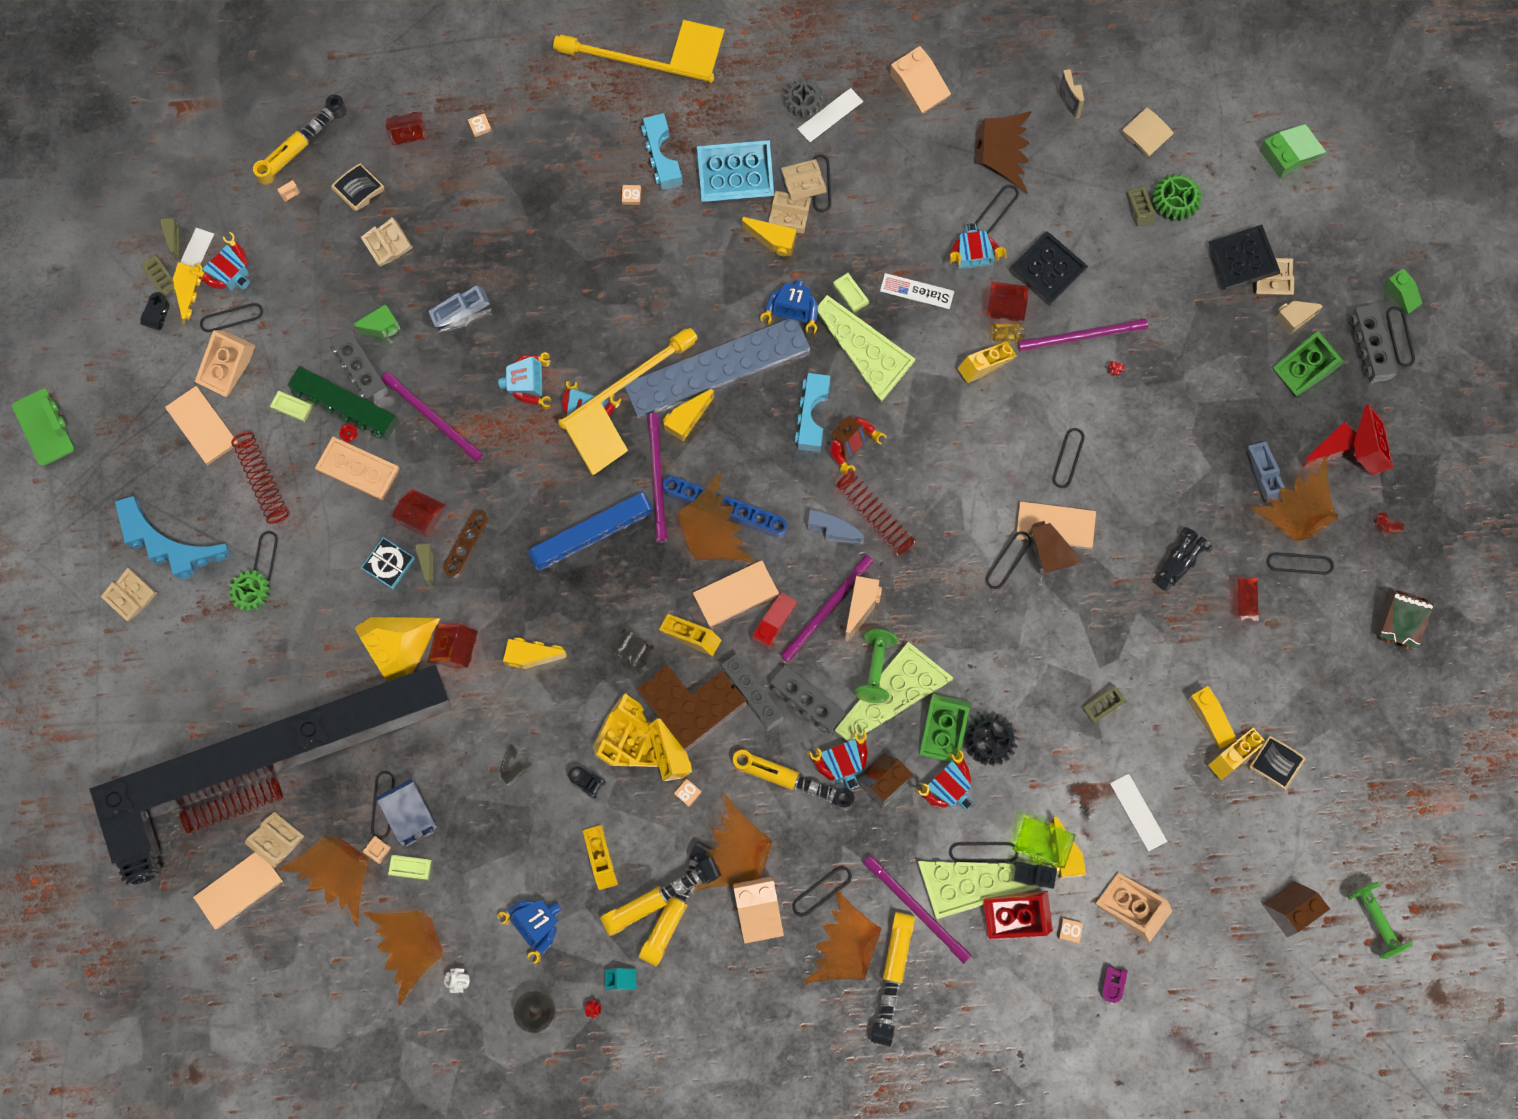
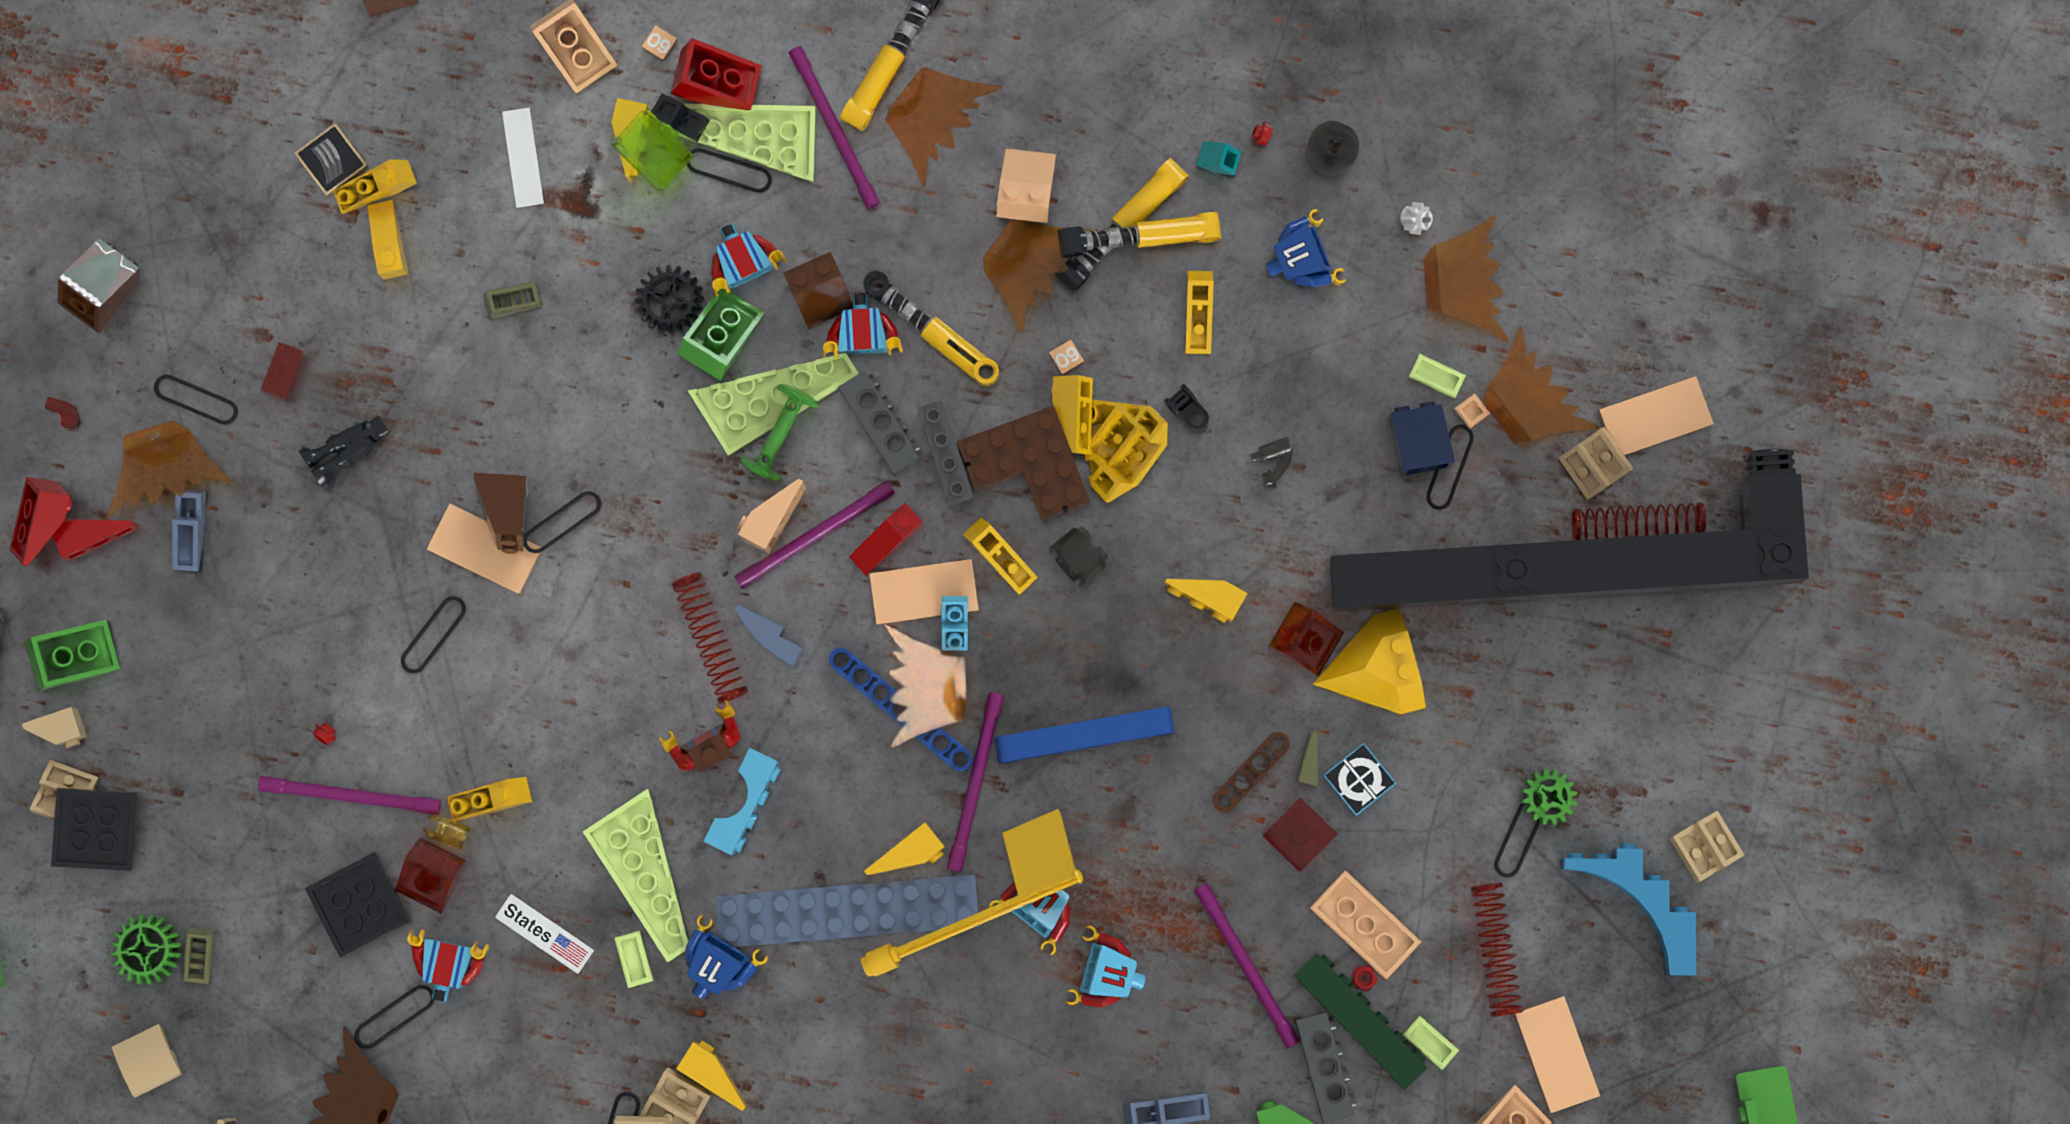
camera: 160 degrees left, 10 degrees up
black piece [792,867,852,917] -> none
none -> medium azure slope [941,596,968,651]

